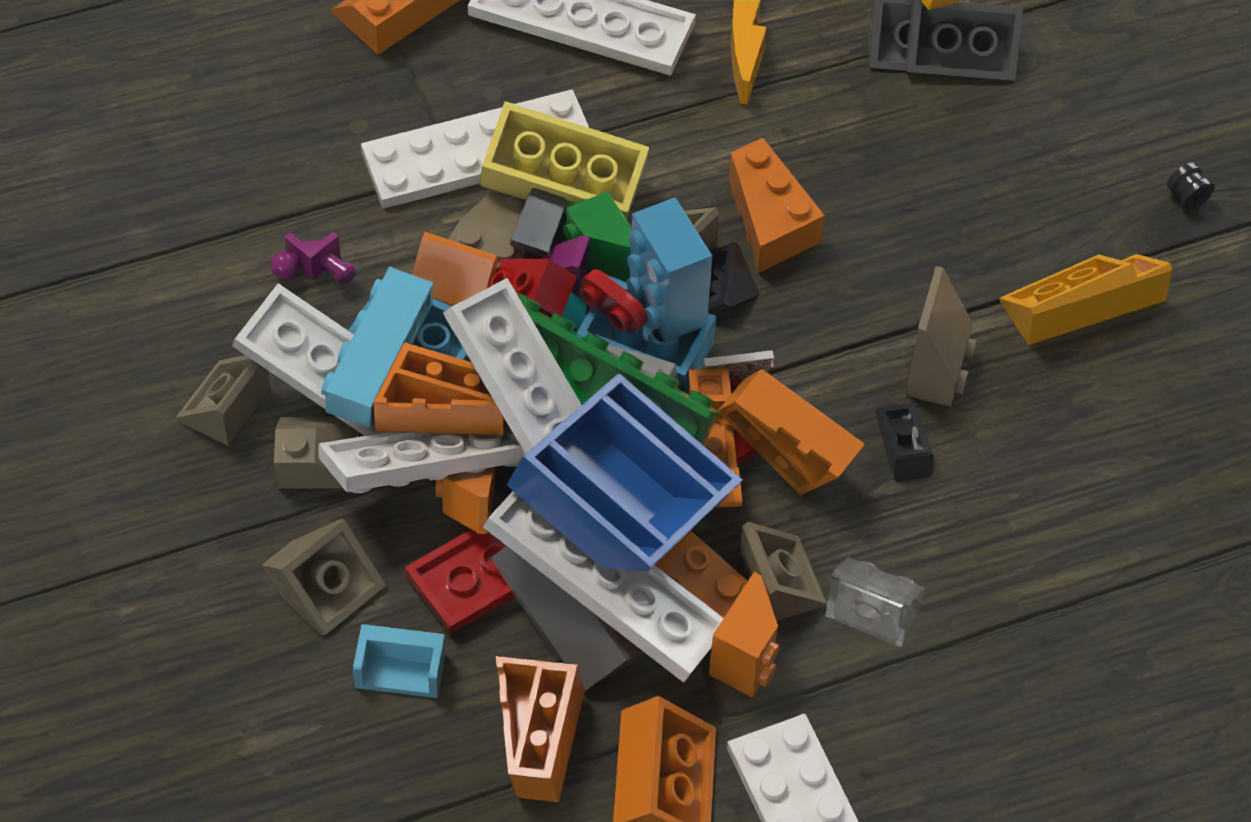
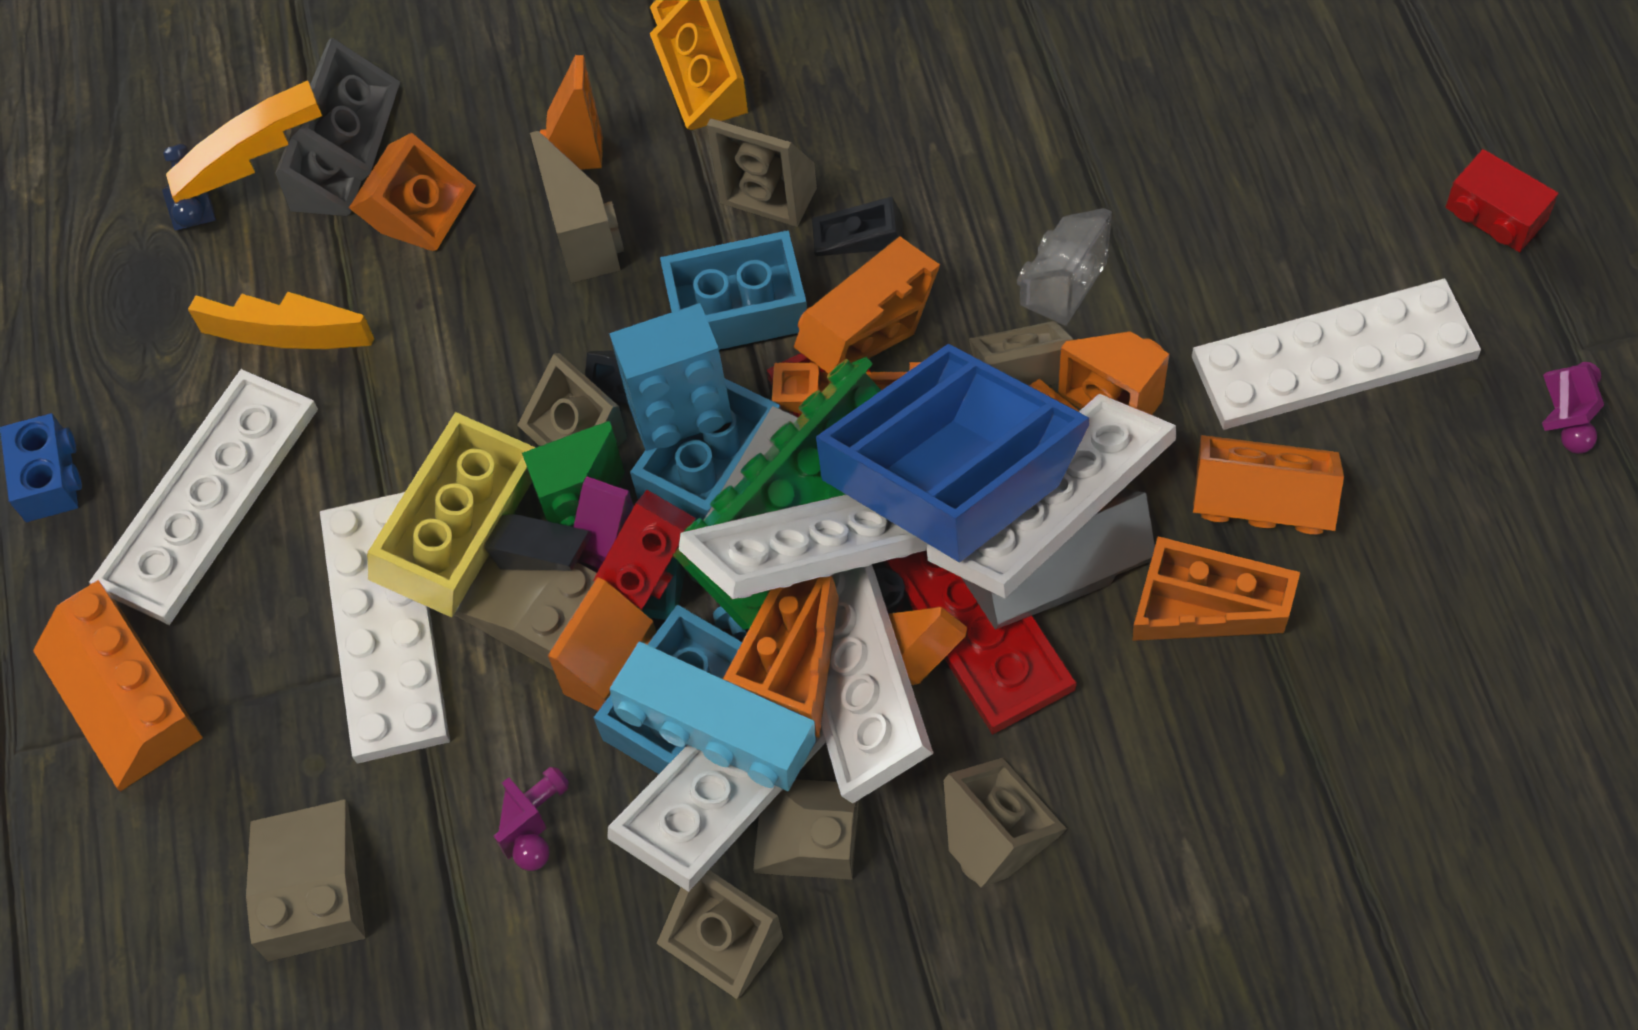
camera: 75 degrees left, 5 degrees up
medium azure panel [353,624,446,698] -> none
red plate [580,269,648,334] -> none
white piece [697,350,774,380] -> none
orange wedge [729,138,825,273] -> none
none -> dark tan slope [246,799,366,962]
none -> orange slope [349,133,476,251]
none -> dark tan slope [530,131,624,283]
none -> orange slope [540,55,603,170]
none -> dark azure brick [660,230,807,350]

